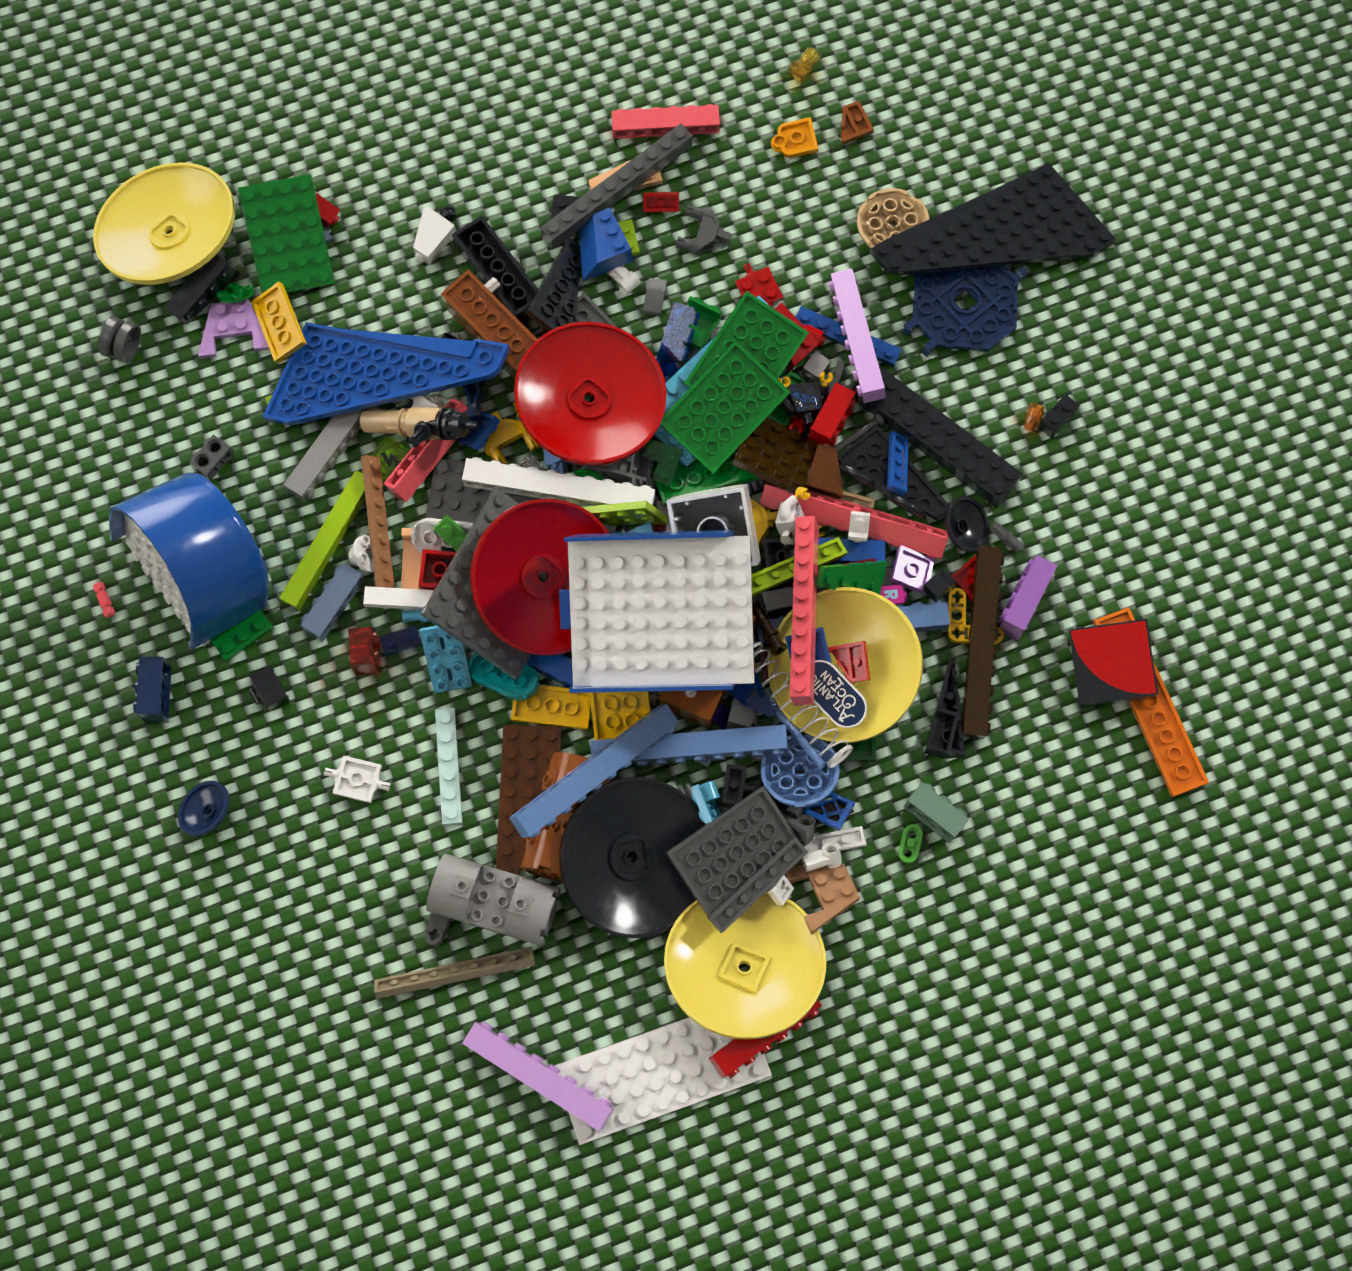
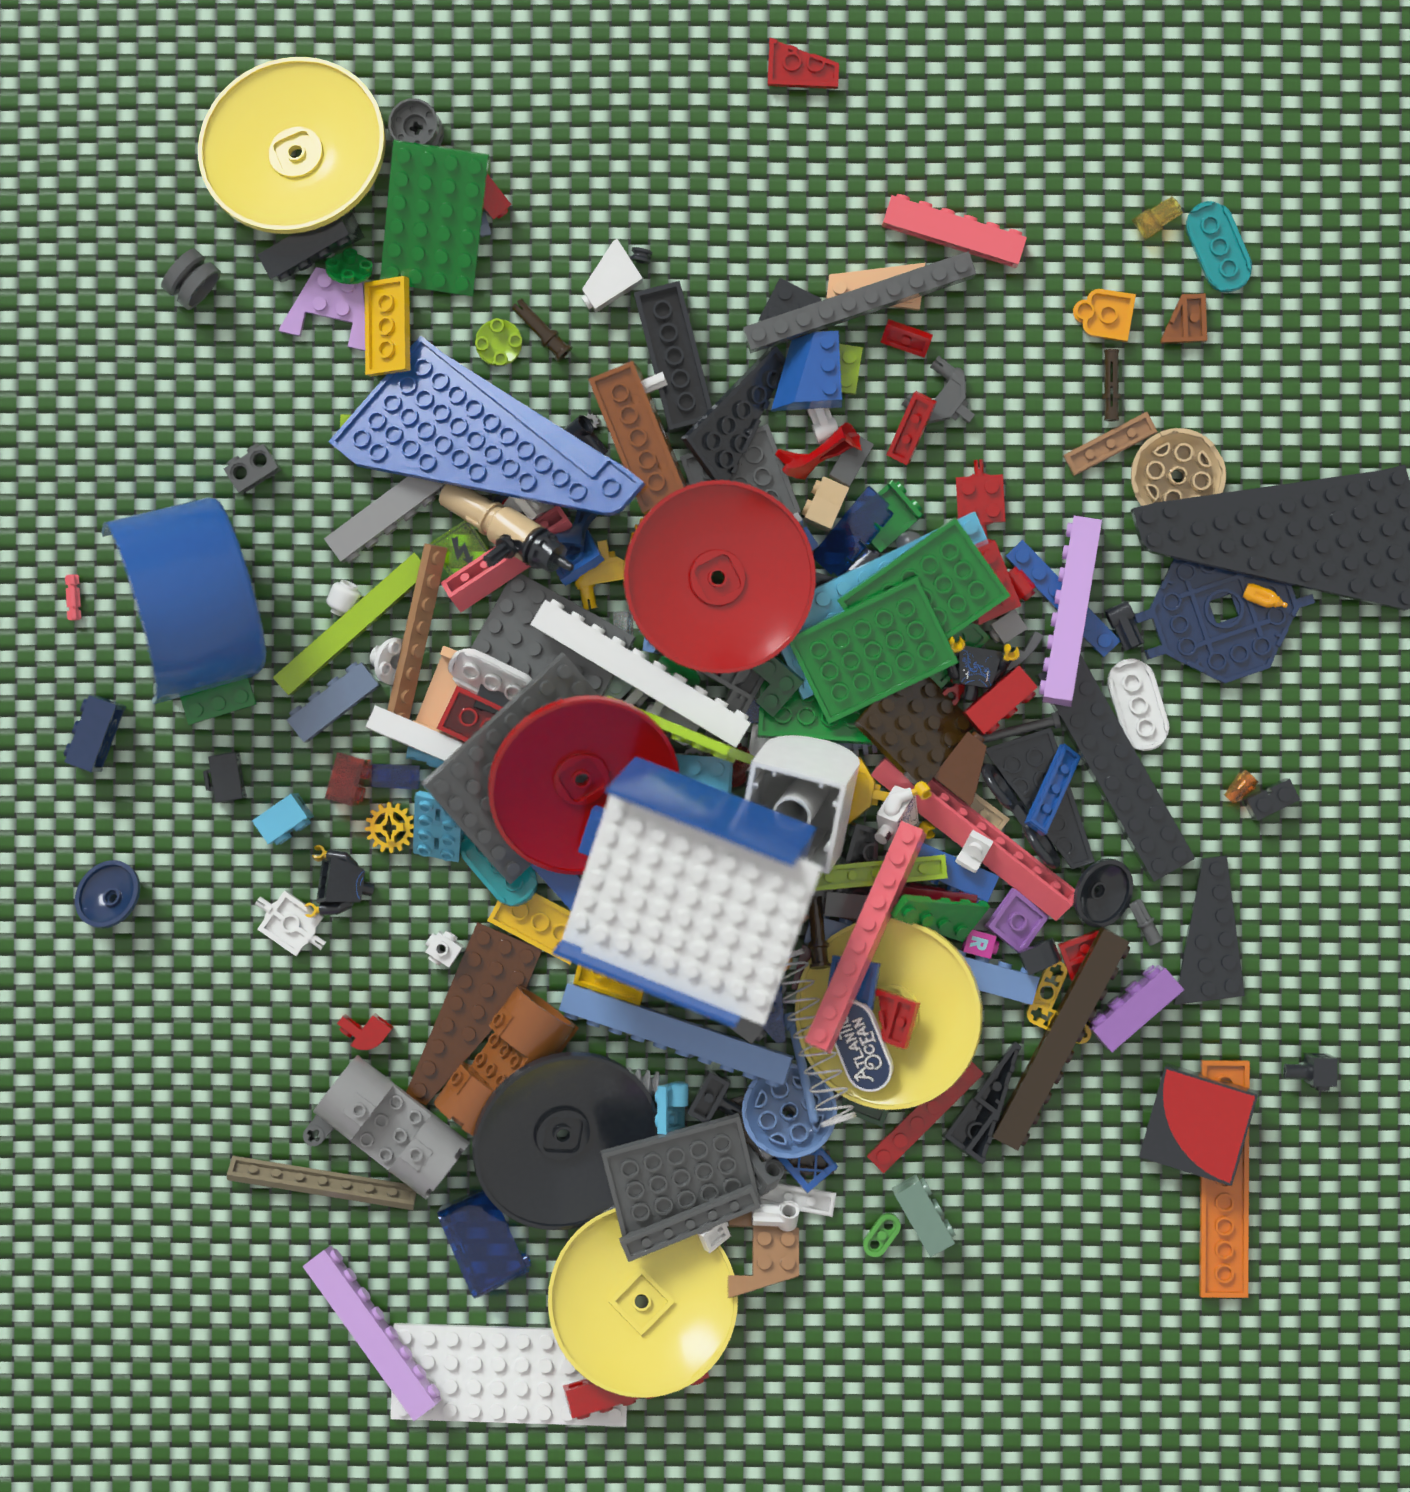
camera: 25 degrees right, 15 degrees up
bright green plate [433,515,467,551] -> none
light aqua plate [435,708,463,826] -> none
medium blue brick [509,704,679,839] -> none
none -> medium azure brick [252,793,314,845]
none -> black torso [305,845,374,918]
none -> white head [326,580,361,616]
none -> red brick [337,1013,394,1050]
none -> yellow gear [365,802,414,853]
none -> dark grey wheel [388,98,444,147]
none -> white brick [425,930,464,967]
none -> clear blue windscreen [437,1188,532,1299]
none -> lime dish [475,318,522,366]
none -> dark brown pin [511,299,573,362]
none -> red wing [768,37,839,89]
none -> red animal [775,422,862,480]
none -> tan brick [802,476,849,533]
none -> red plate [867,1061,984,1173]
none -> red plate [886,391,937,465]
none -> medium nougat tile [1063,412,1158,477]
none -> dark brown pin [1102,349,1121,422]
none -> black piece [1105,601,1144,651]
none -> white tile [1107,659,1169,751]
none -> black wing [1173,855,1245,1005]
none -> teal tile [1186,201,1252,293]
none -> light orange piece [1243,583,1288,608]
none -> black brick [1283,1053,1338,1091]

